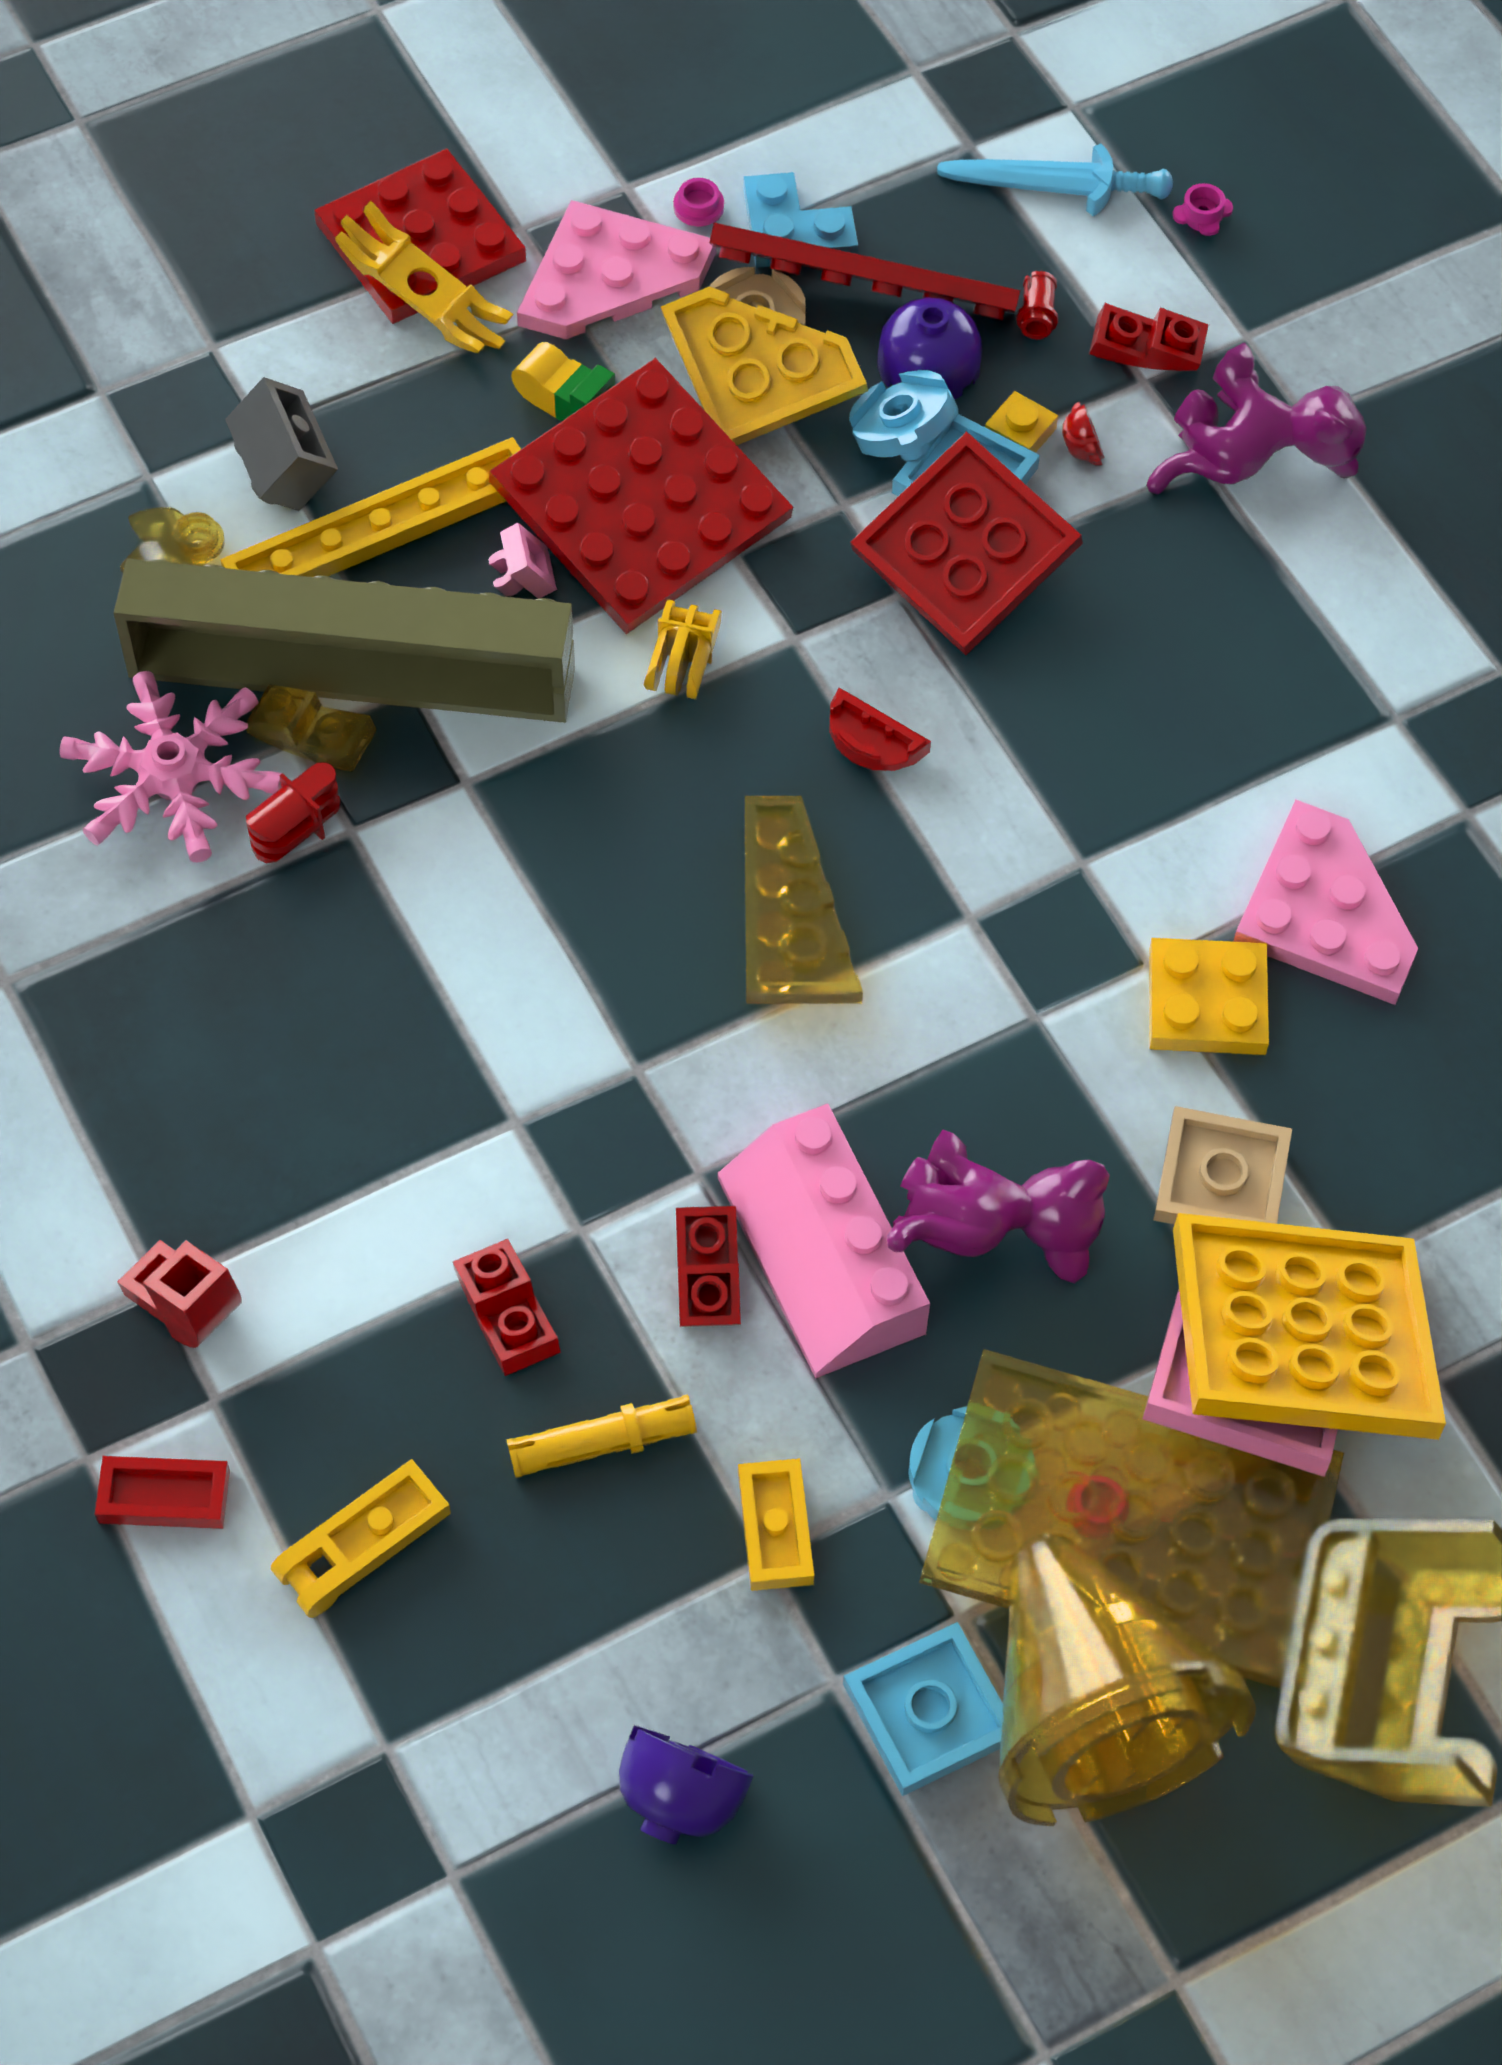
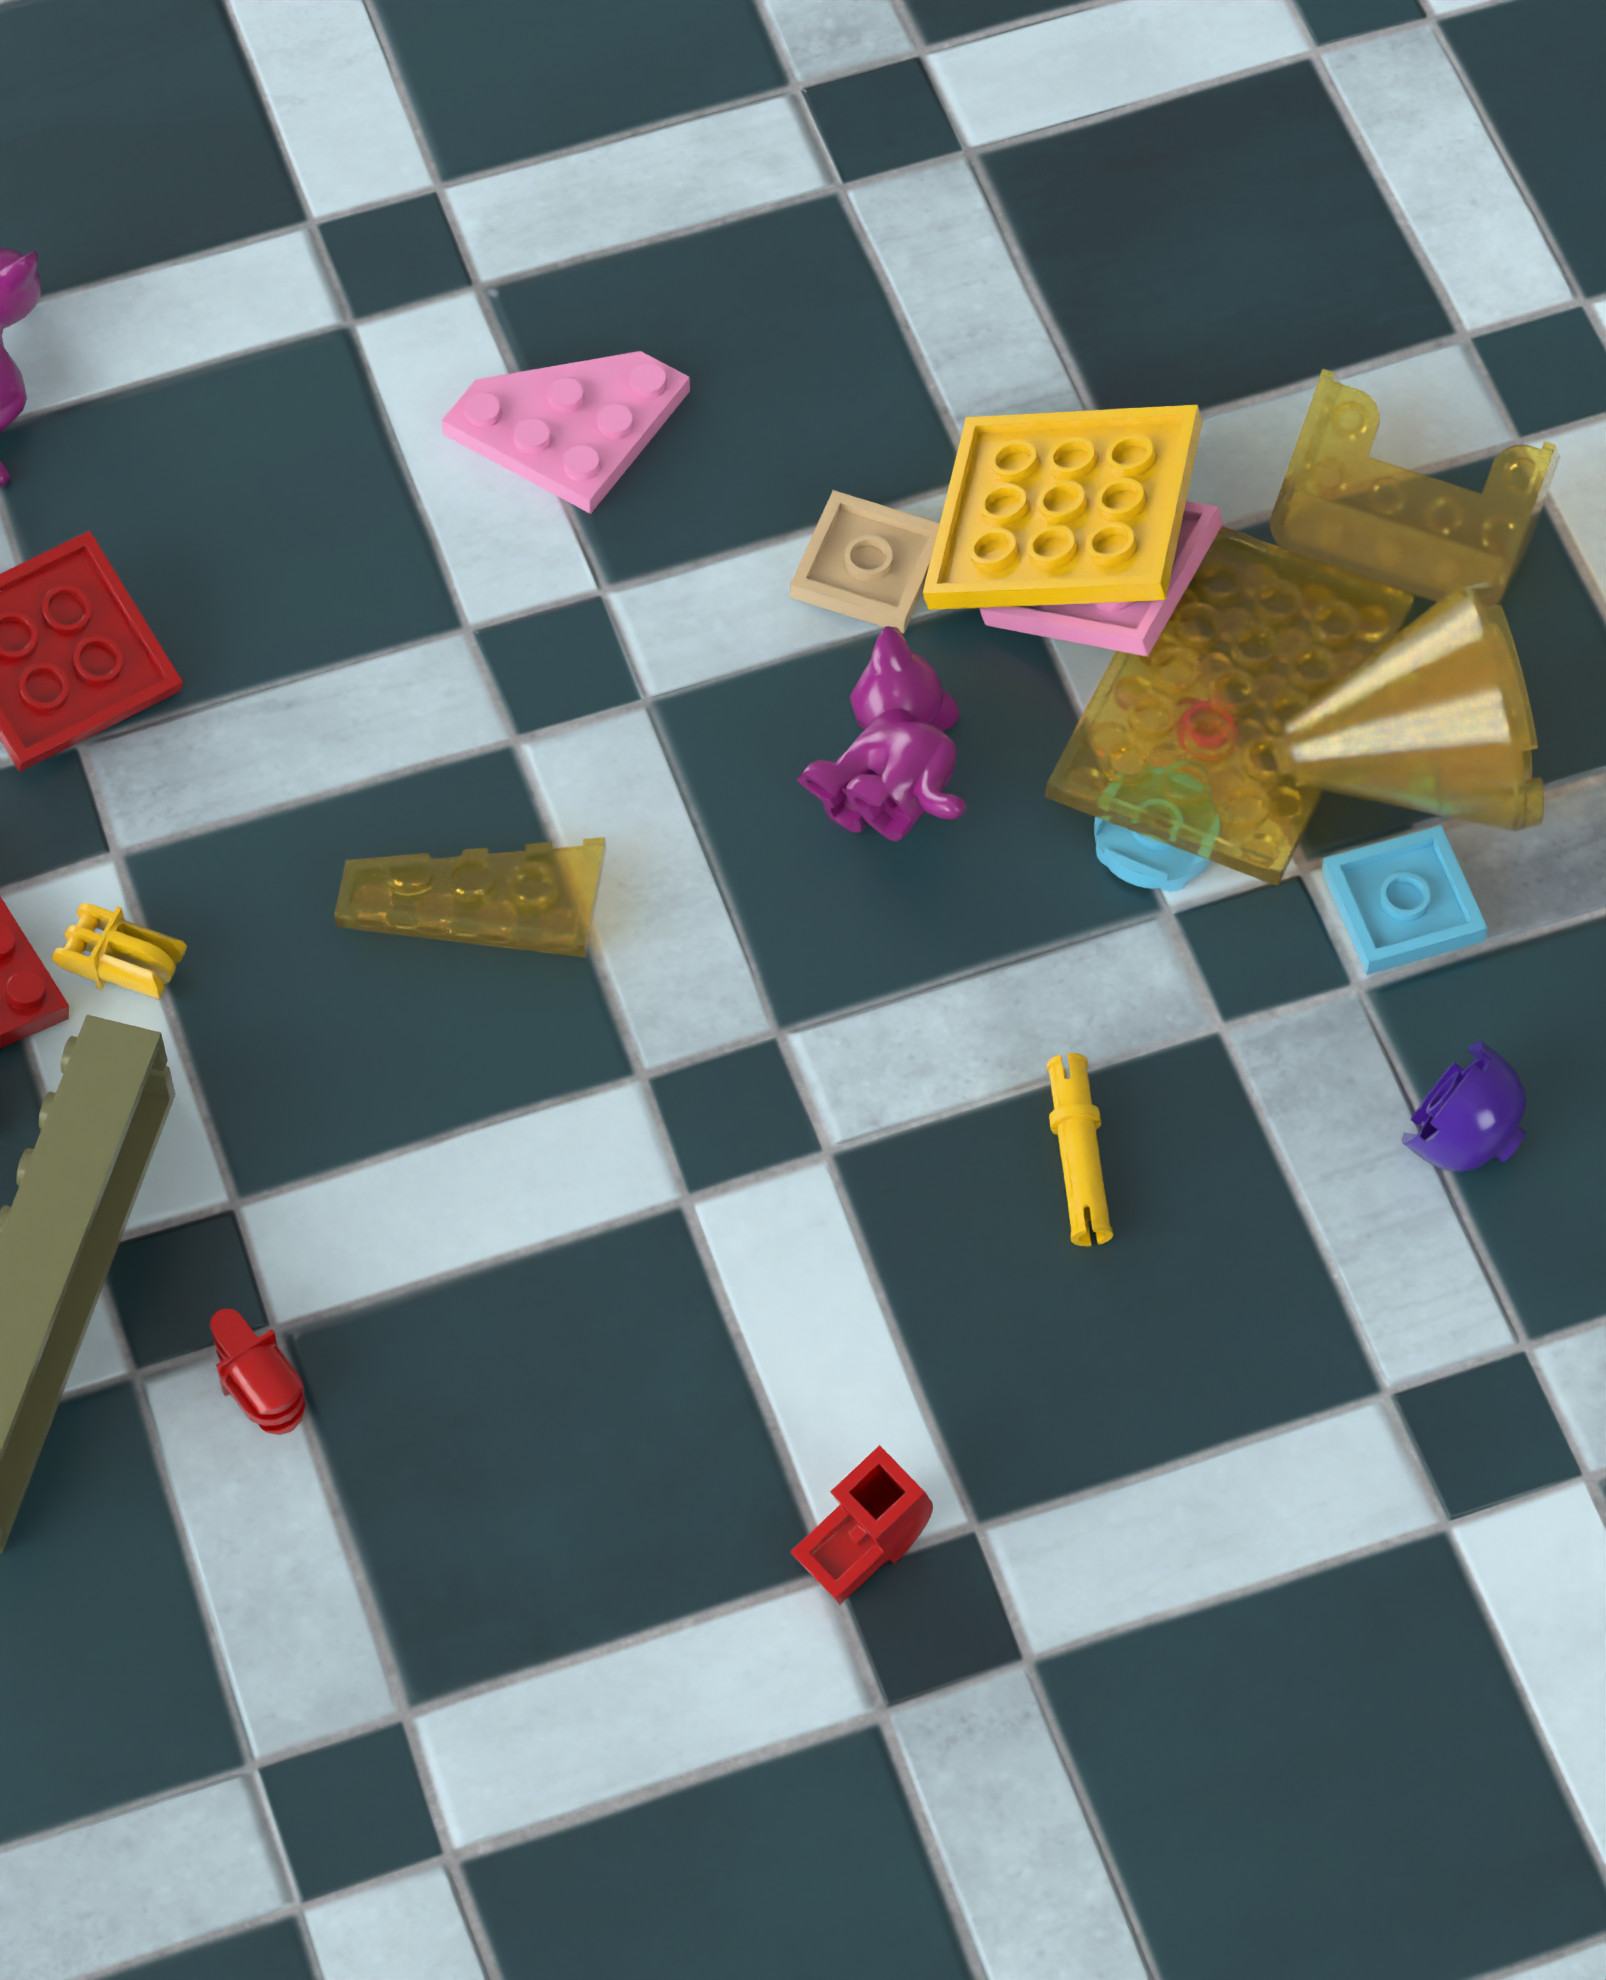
camera: 80 degrees left, 0 degrees up
bright pink piece [60,671,282,863] -> none
red tile [95,1456,230,1529] -> none
clear yellow slope [246,684,377,772] -> none
yellow plate [270,1459,451,1618] -> none
red slope [452,1238,561,1376] -> none
red slope [676,1206,741,1327] -> none
bright pink slope [718,1103,930,1379] -> none
yellow plate [738,1458,814,1591] -> none
red plate [829,687,931,771] -> none
yellow plate [1149,938,1269,1055] -> none

